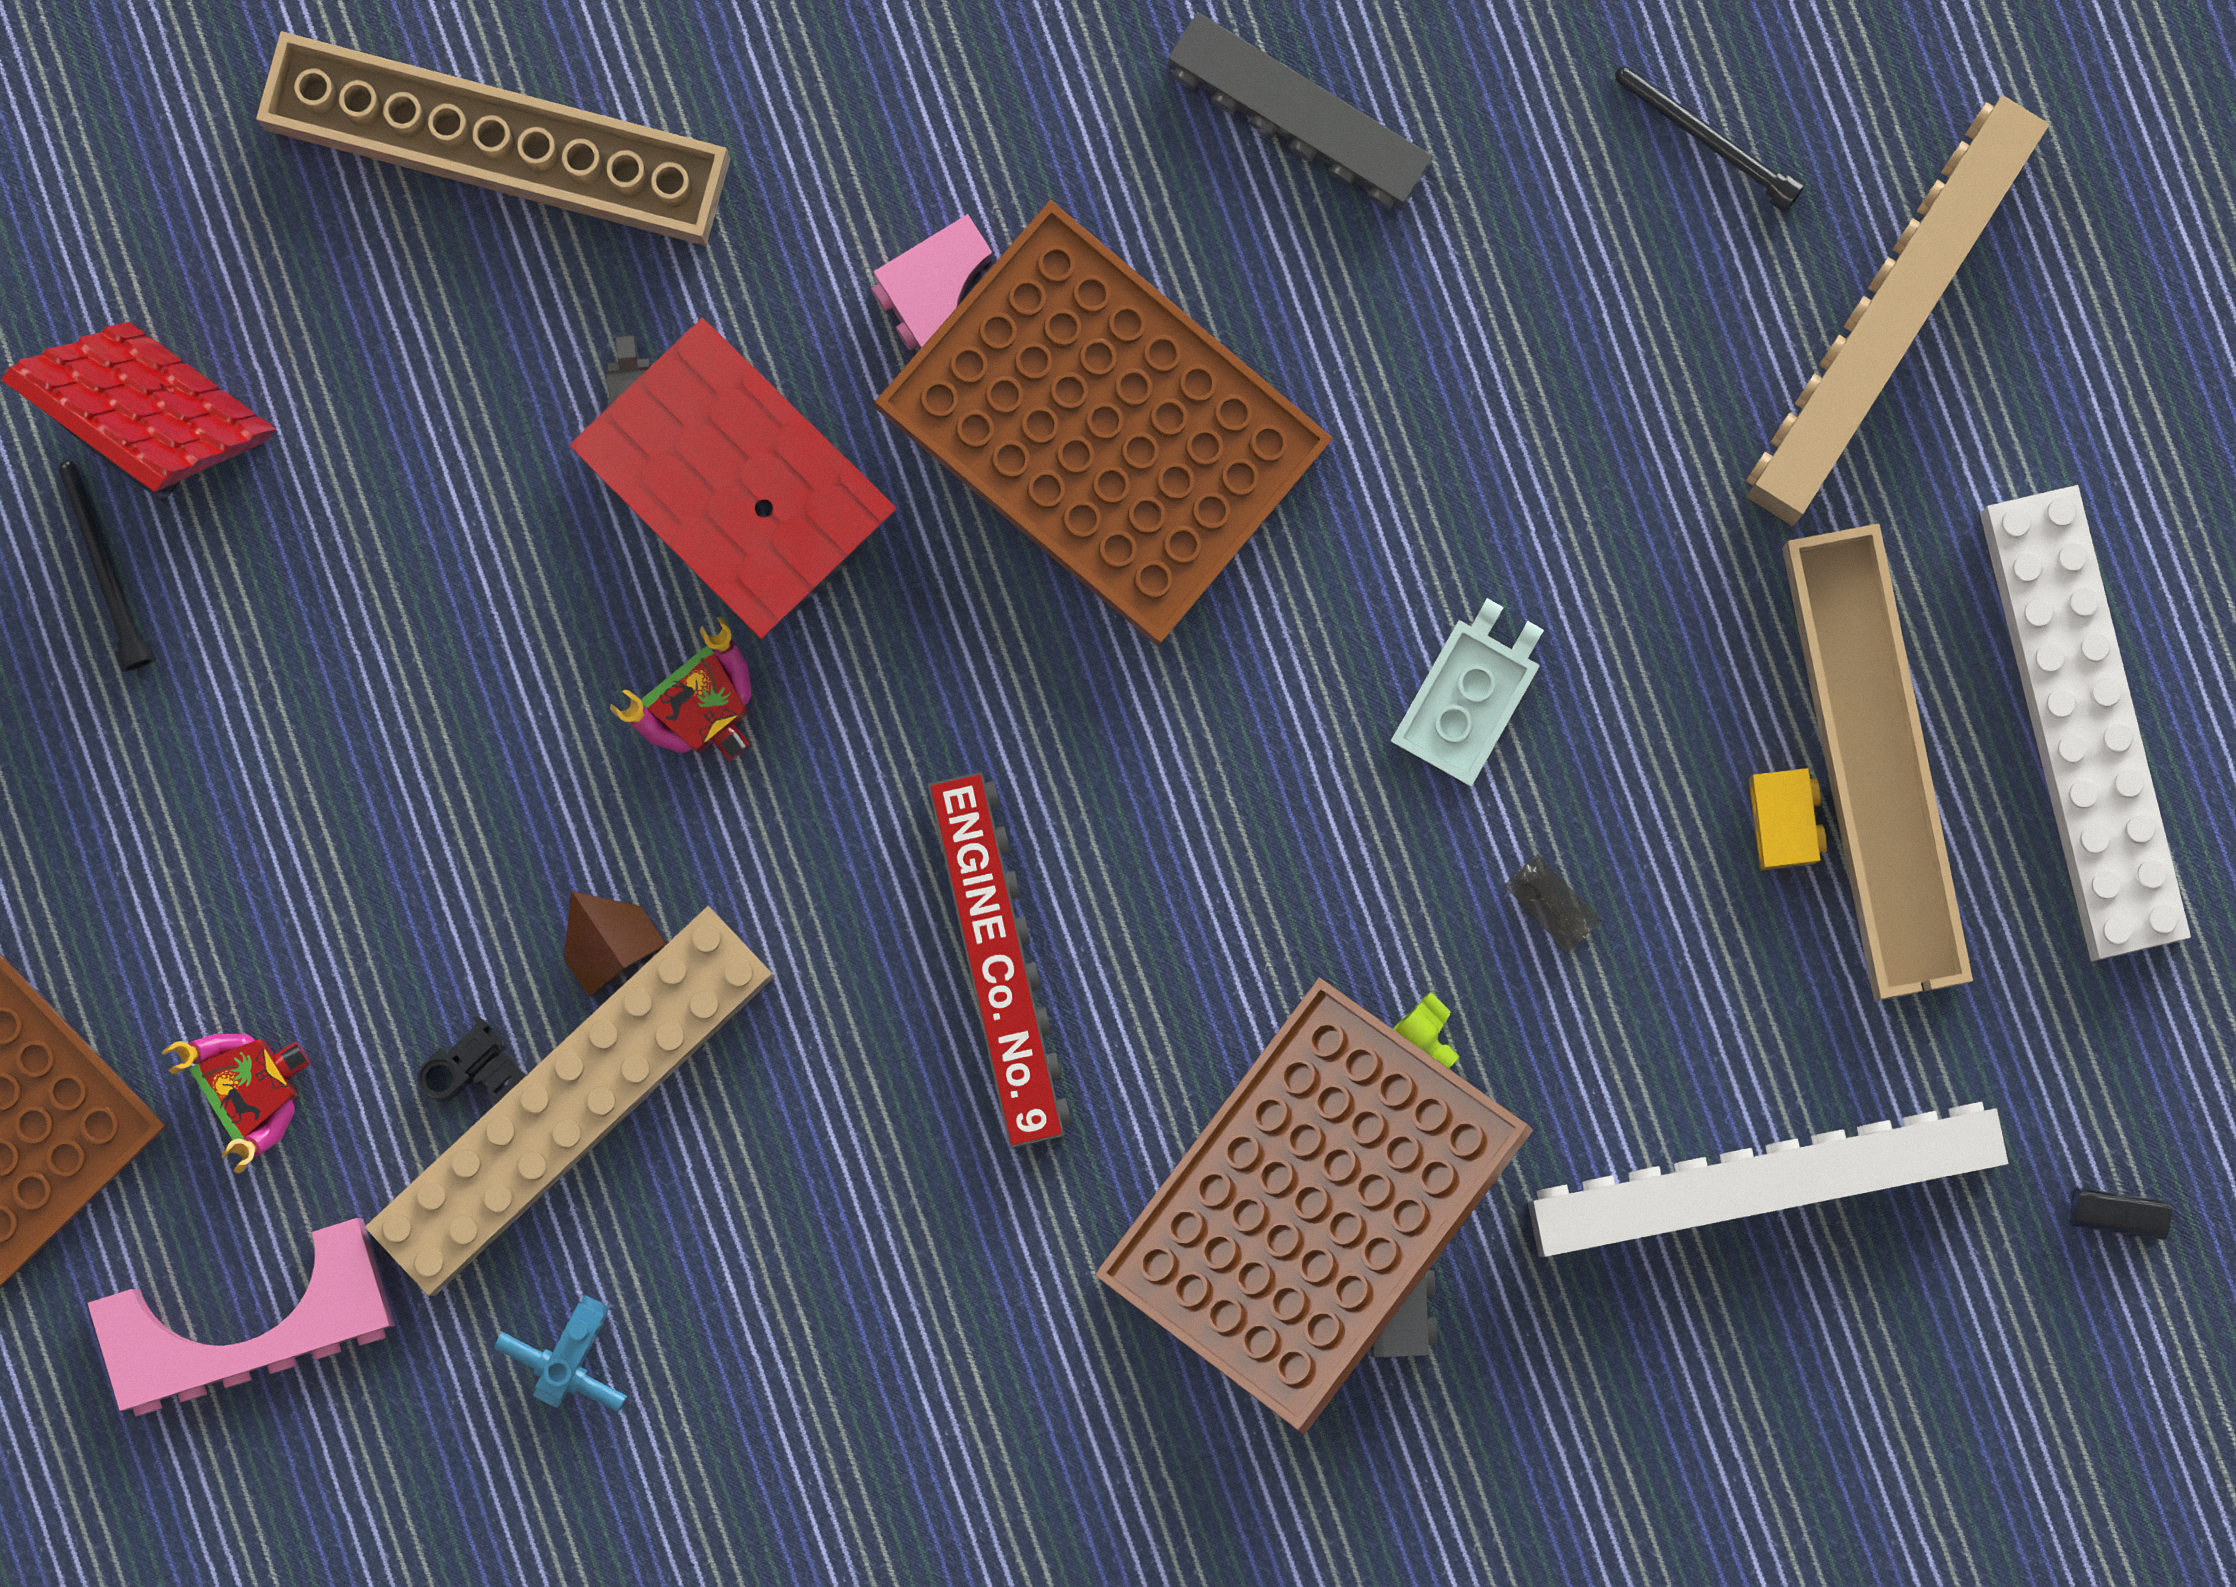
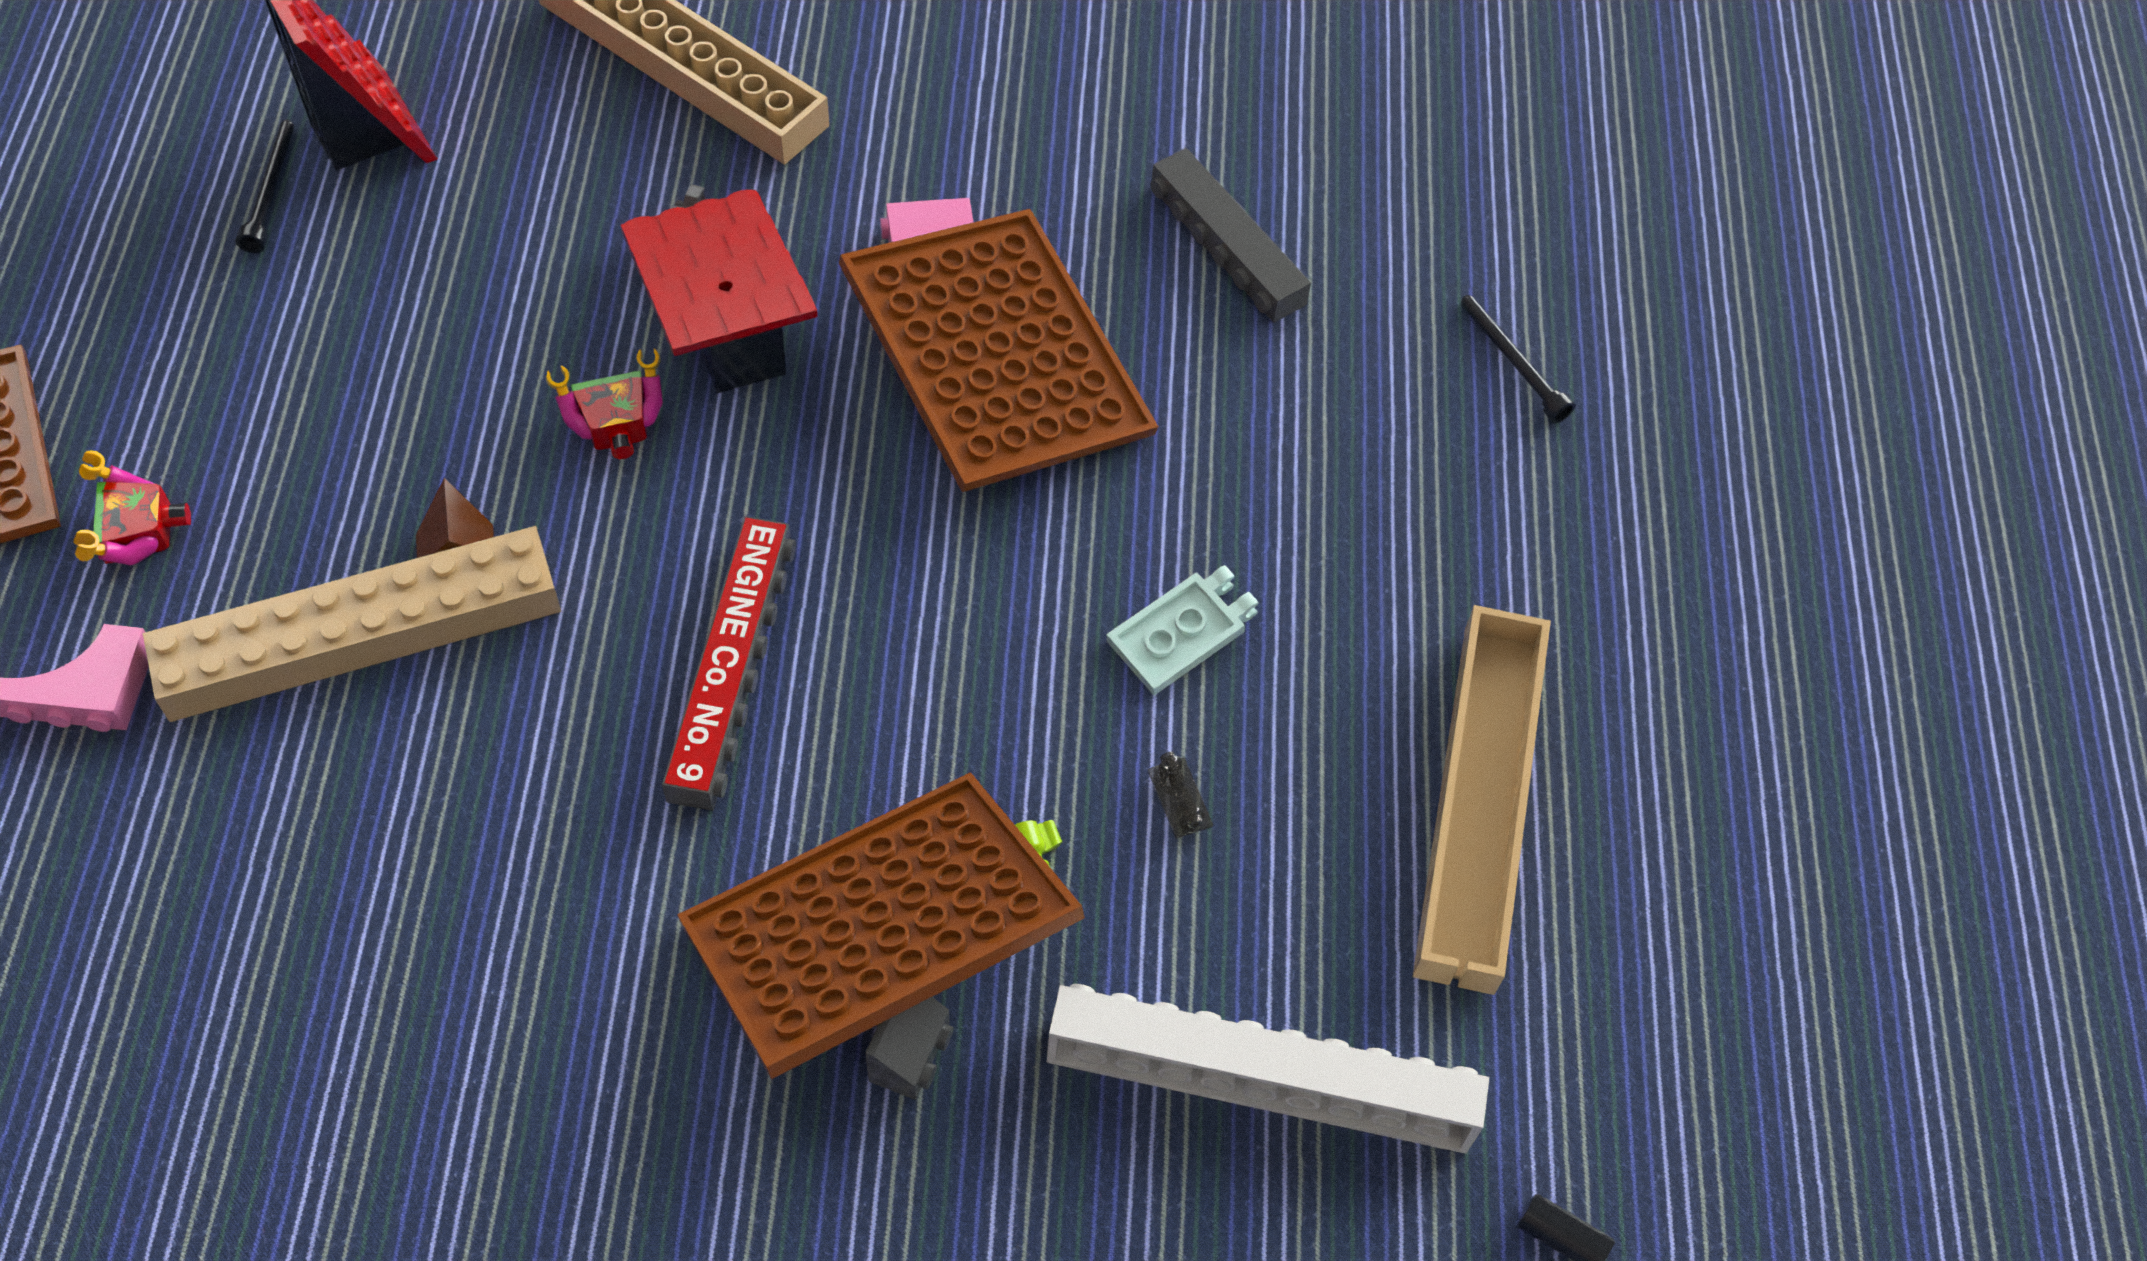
camera: 15 degrees right, 25 degrees down
black piece [417,1016,527,1105] -> none
dark azure piece [494,1295,627,1413] -> none
tan brick [1746,95,2050,526] -> none
yellow brick [1748,768,1827,871] -> none
white brick [1980,485,2191,962] -> none

